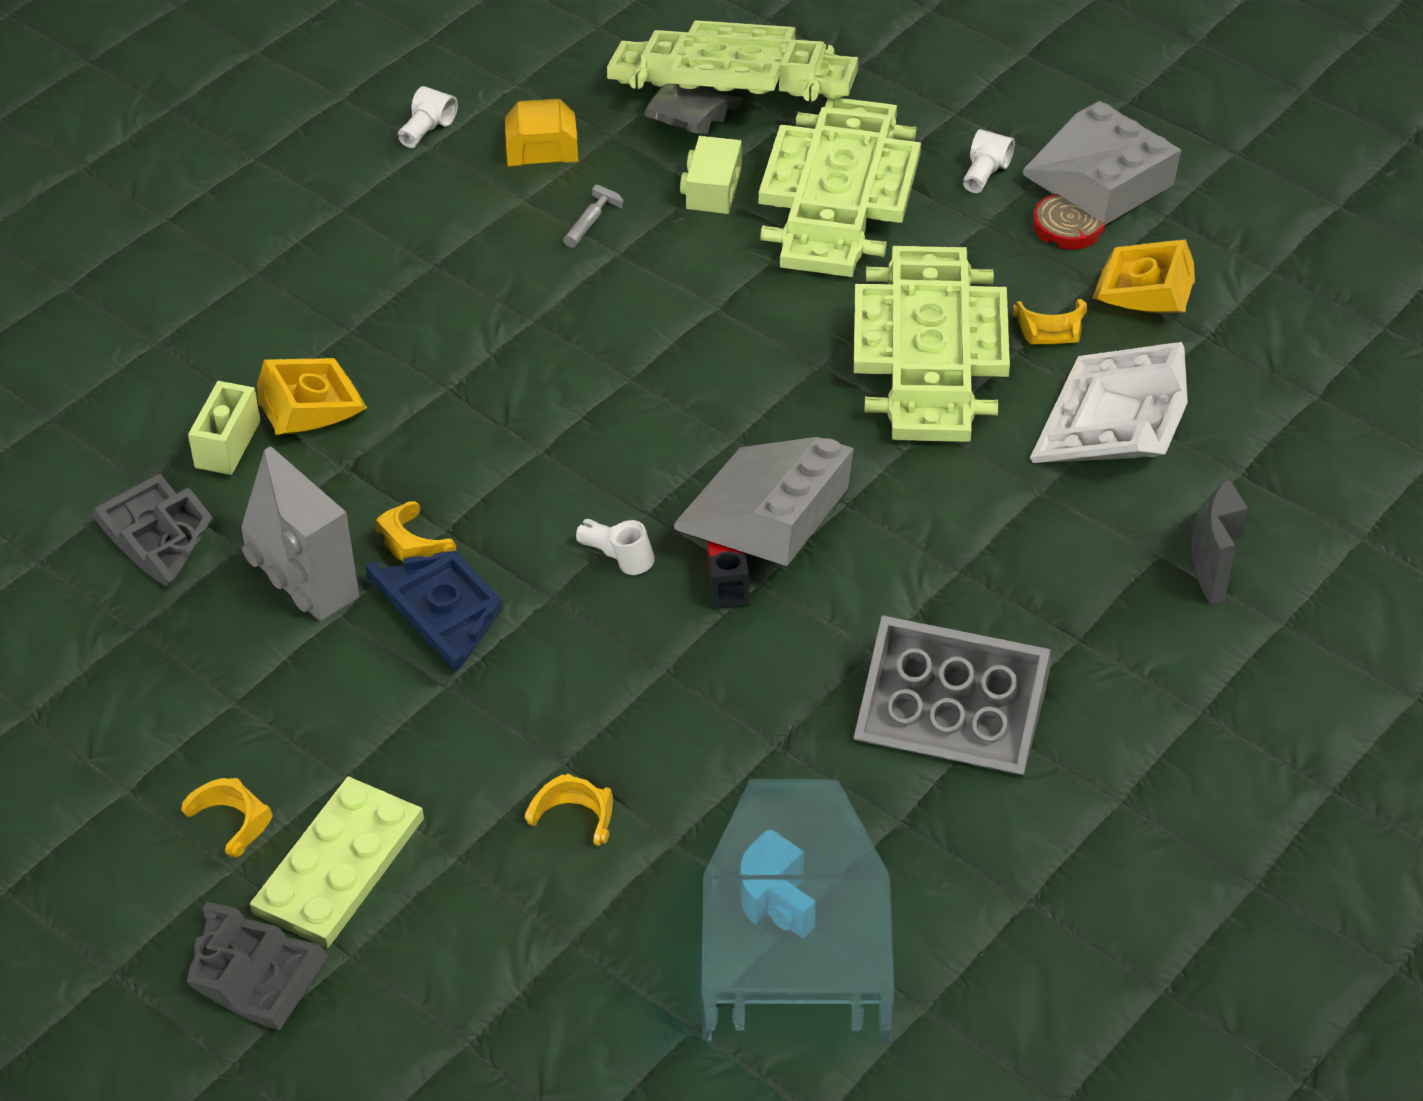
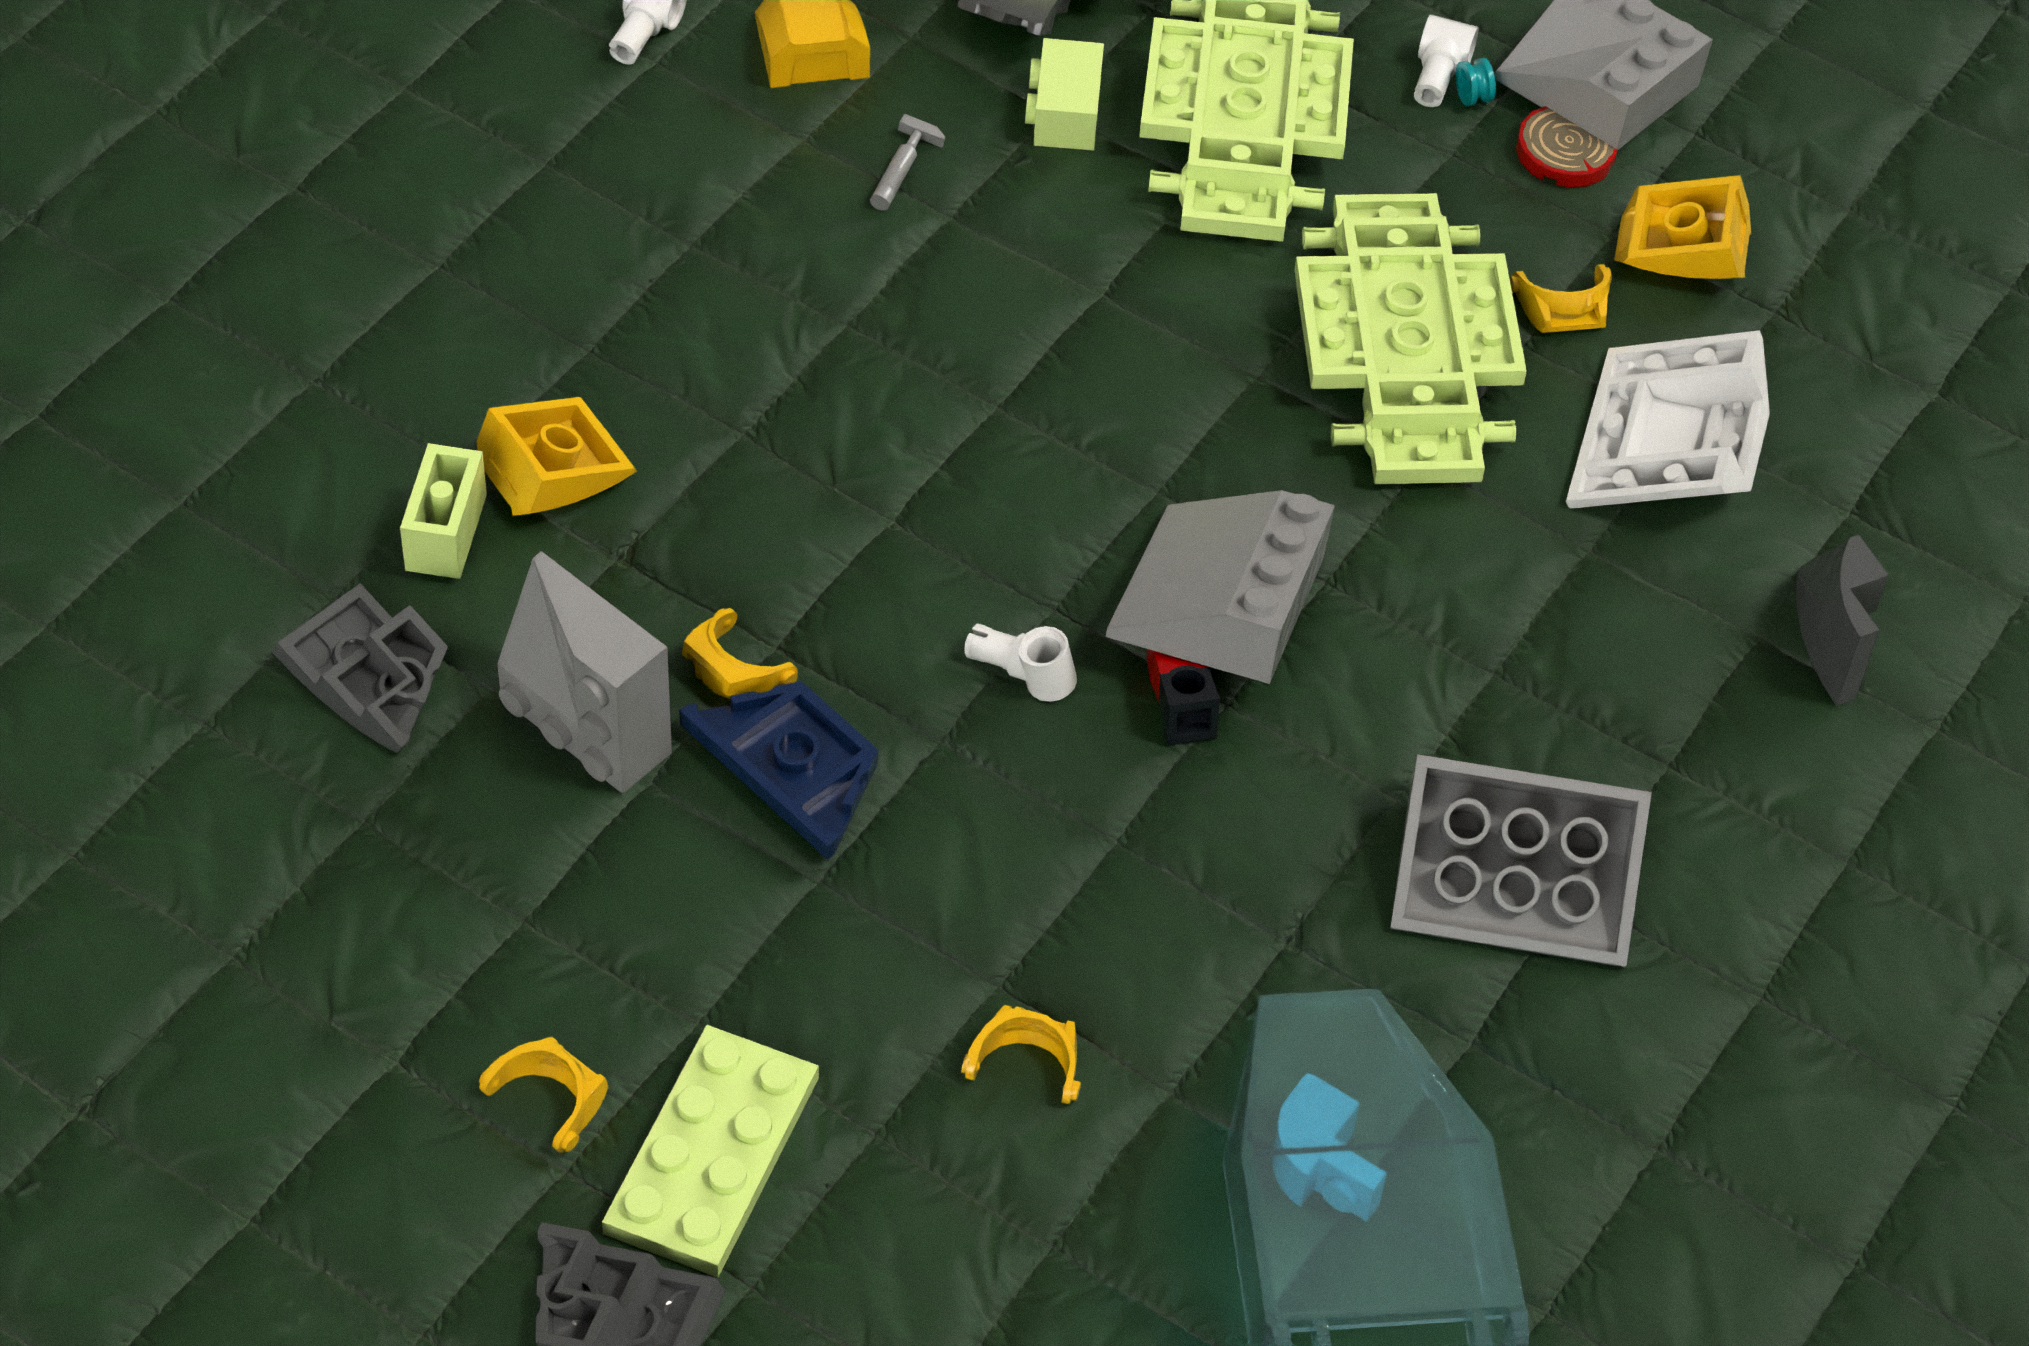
camera: 10 degrees left, 5 degrees up
none -> teal bush [1455,58,1496,106]

